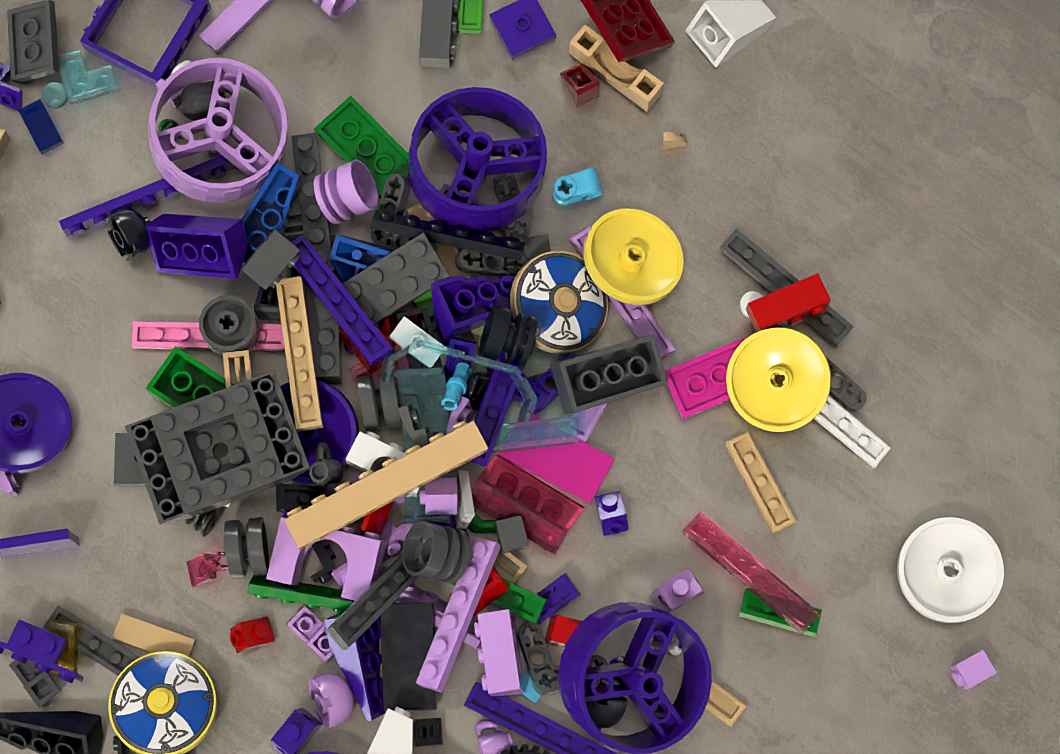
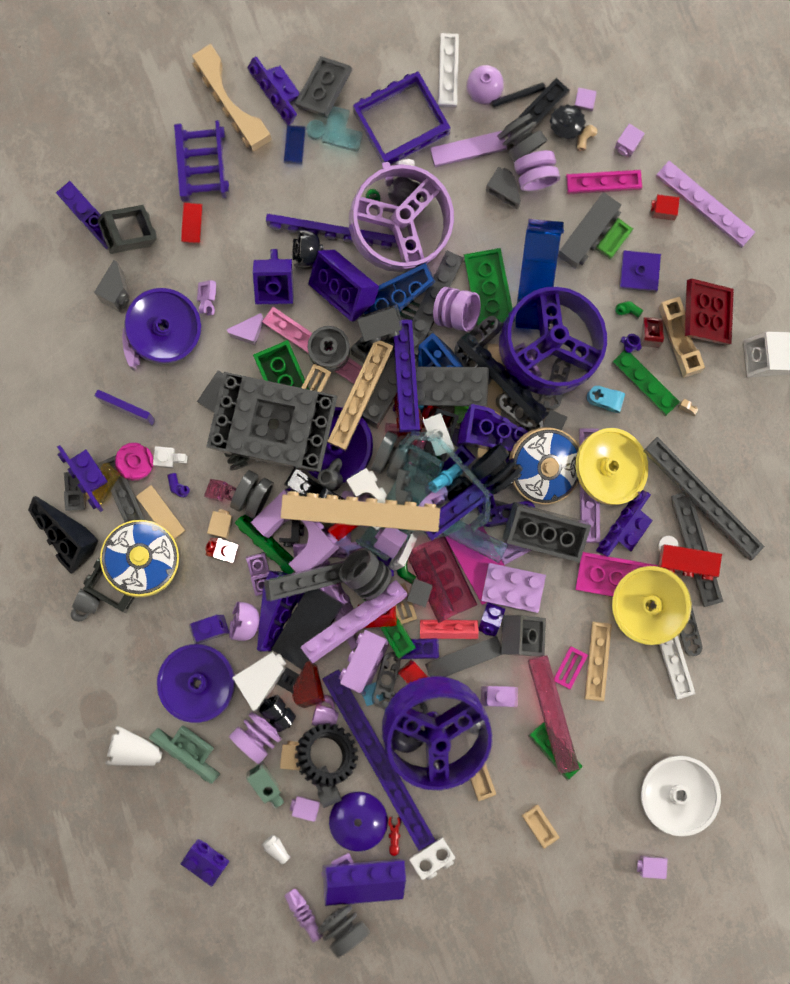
camera: 35 degrees right, 5 degrees up
none -> dark pink tile [115,443,153,481]
none -> white plate [153,446,188,468]
none -> dark purple arm [167,473,190,497]
none -> lavender plate [197,280,216,316]
none -> tan brick [207,509,233,540]
none -> lavender slope [227,313,264,345]
none -> dark purple piece [253,249,294,304]
none -> clear red slope [292,661,325,708]
none -> coral plate [420,620,479,639]
none -> dark grey slope [425,636,503,677]
none -> lavender plate [481,563,546,613]
none -> dark grey slope [486,167,521,210]
none -> dark grey slope [501,615,546,657]
none -> clear blue windscreen [515,219,564,331]
none -> tan tile [521,804,560,849]
none -> dark pink tile [553,646,588,690]
none -> dark purple bracket [596,490,653,557]
none -> green plate [612,350,680,416]
none -> green arm [615,301,644,318]
none -> dark purple plate [620,334,642,353]
none -> dark grey tile [643,437,765,561]

